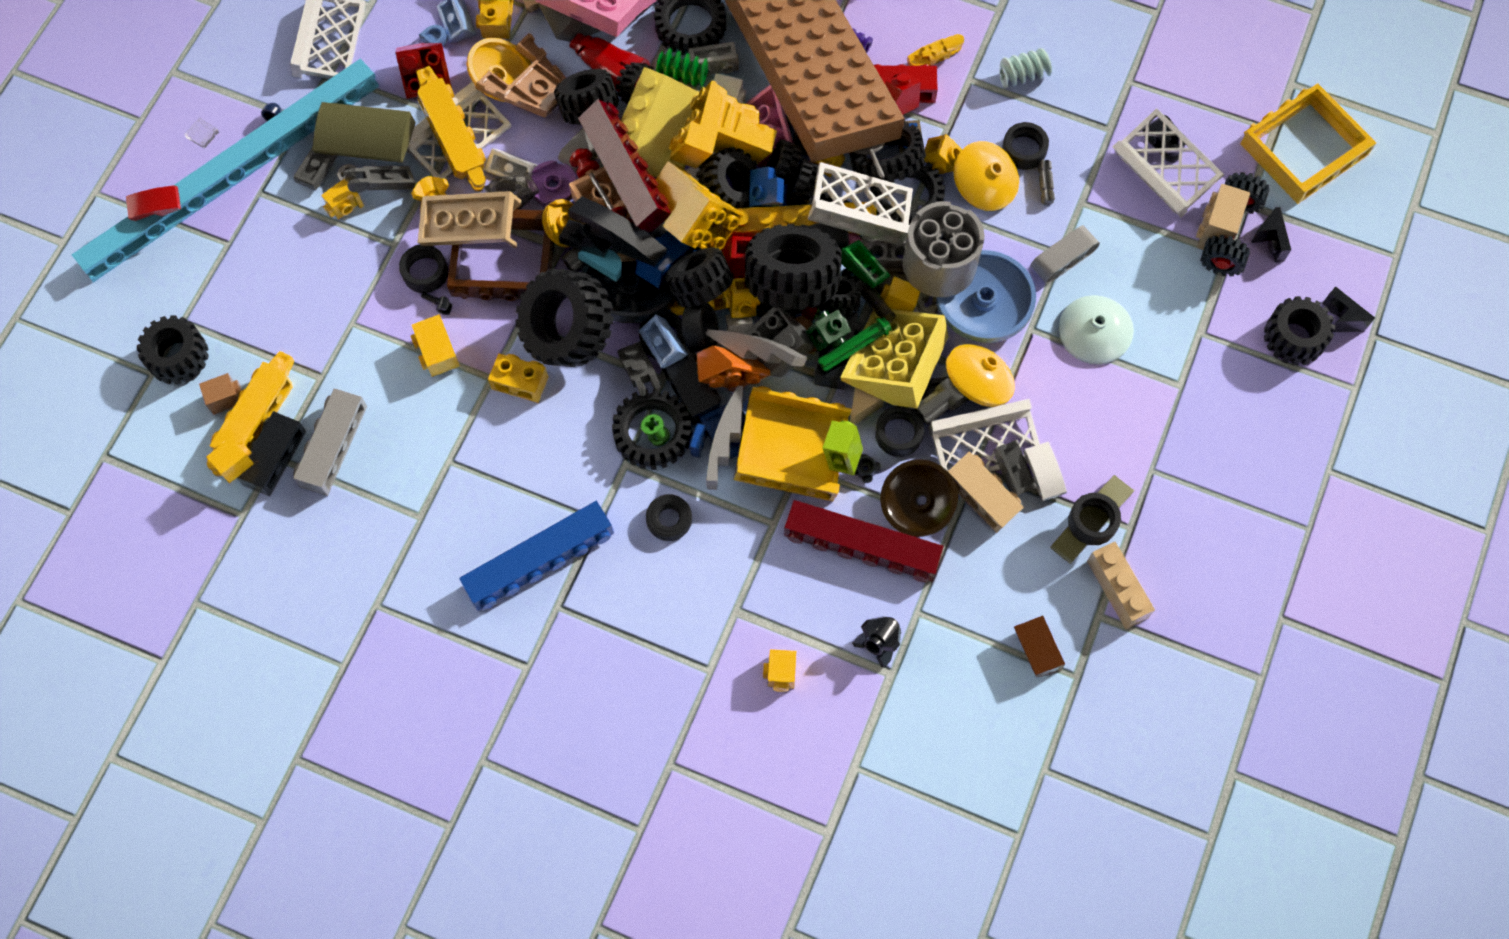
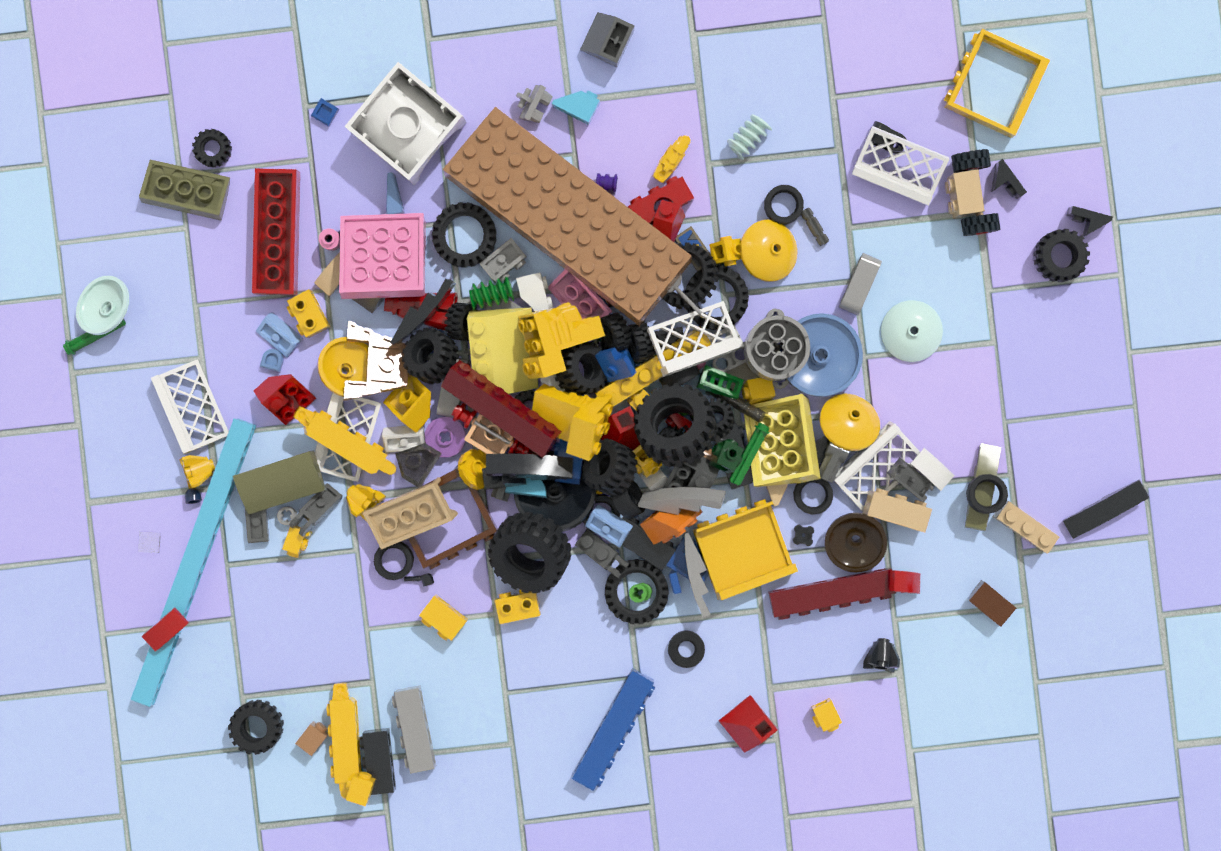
camera: 25 degrees left, 20 degrees up
lime brick [822,420,863,476] -> none
none -> yellow brick [179,455,215,489]
none -> yellow slope [383,373,431,433]
none -> black slope [390,279,456,345]
none -> red slope [718,695,778,753]
none -> red slope [889,570,921,594]
none -> black slope [1063,479,1150,539]

